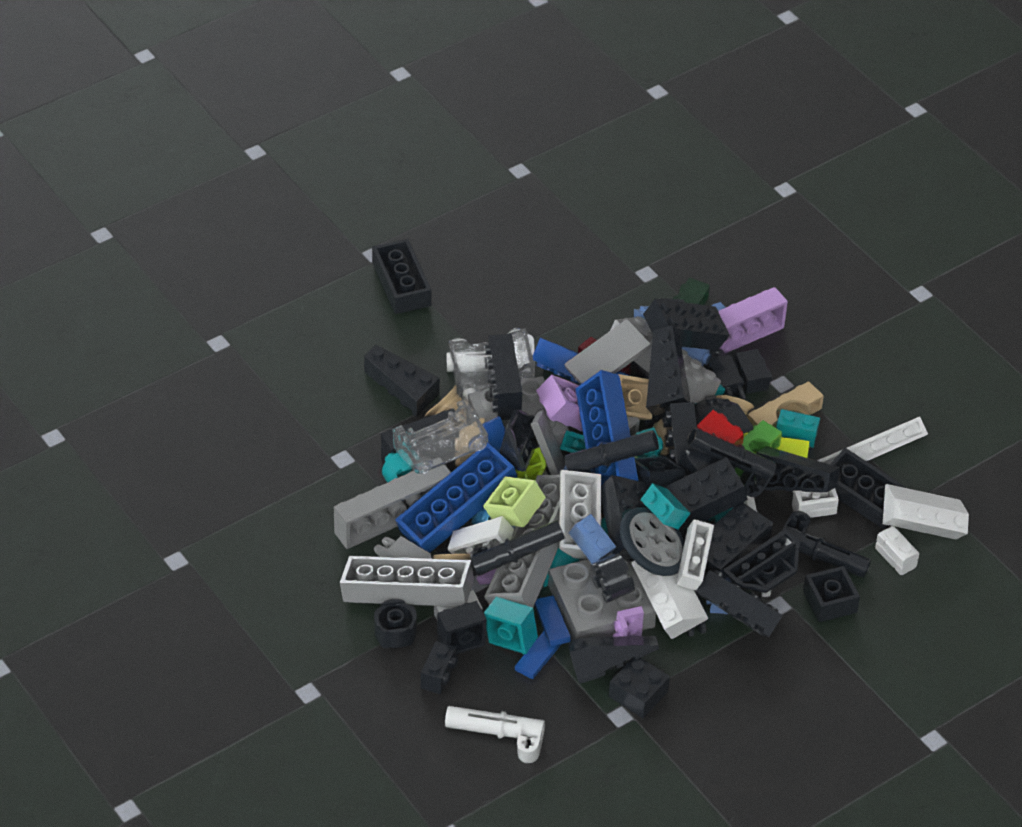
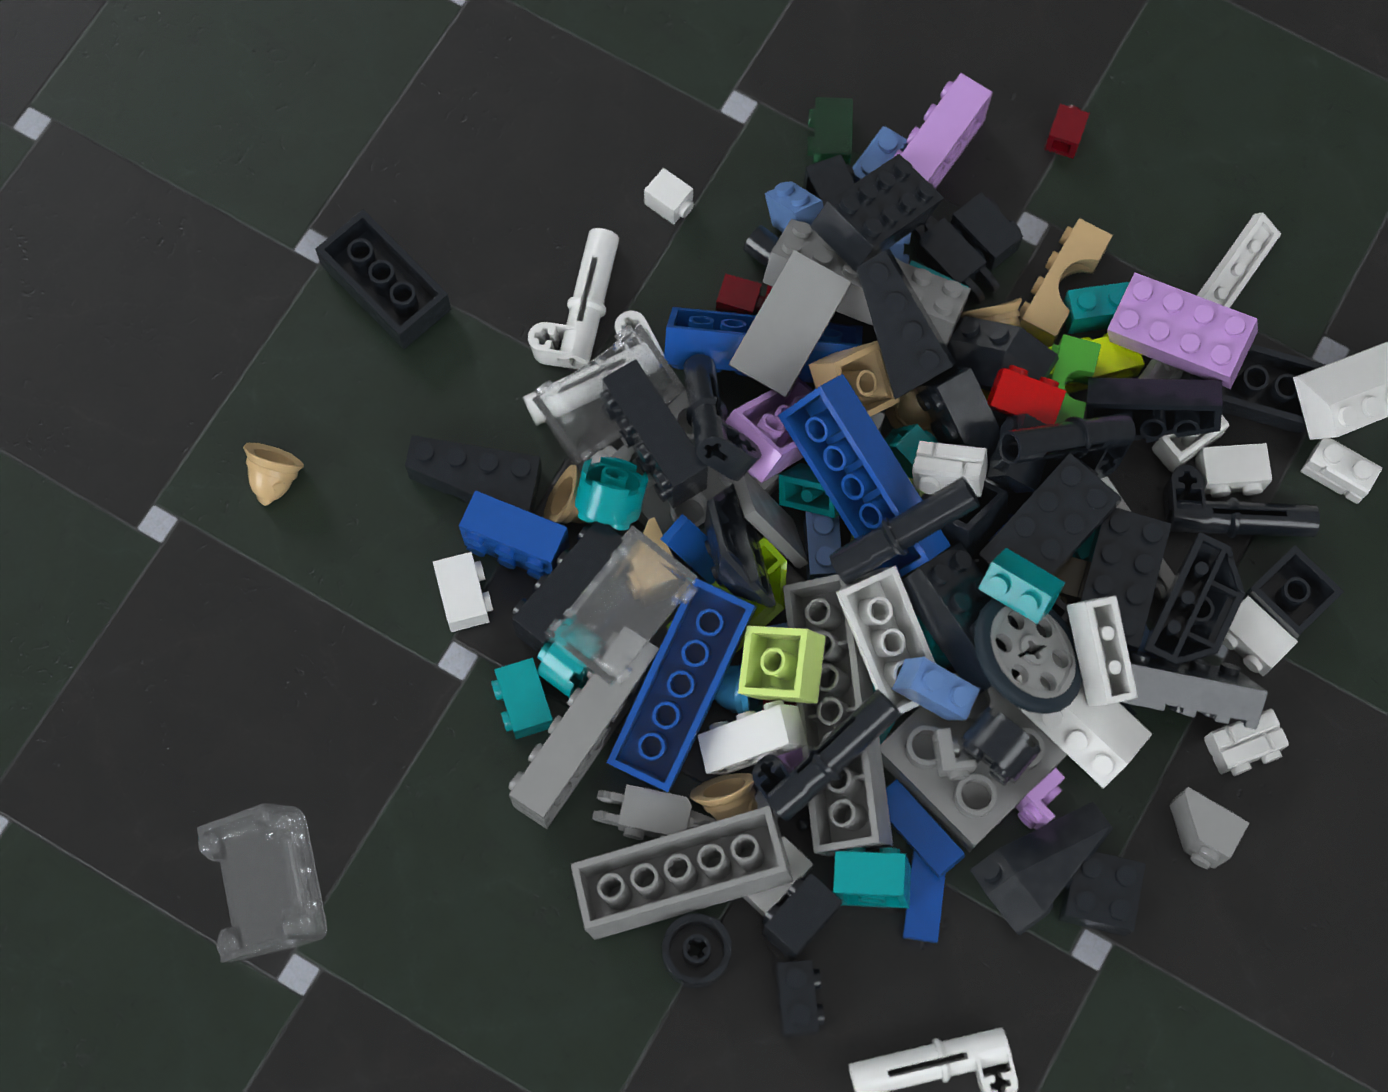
camera: 25 degrees left, 25 degrees up
none -> clear windscreen [197,803,327,963]
none -> tan piece [243,443,304,506]
none -> white brick [433,552,493,632]
none -> blue brick [459,490,570,580]
none -> teal brick [491,658,553,739]
none -> white piece [528,228,619,369]
none -> teal brick [575,457,648,530]
none -> white brick [644,168,694,225]
none -> black piece [683,354,762,481]
none -> white brick [912,441,988,497]
none -> light grey bracket [932,728,977,781]
none -> dark red brick [1044,104,1090,159]
none -> lavender brick [1107,273,1258,389]
none -> light grey slope [1170,787,1249,869]
none -> white brick [1195,443,1272,498]
none -> white brick [1204,709,1289,776]
none -> white brick [1222,596,1298,676]

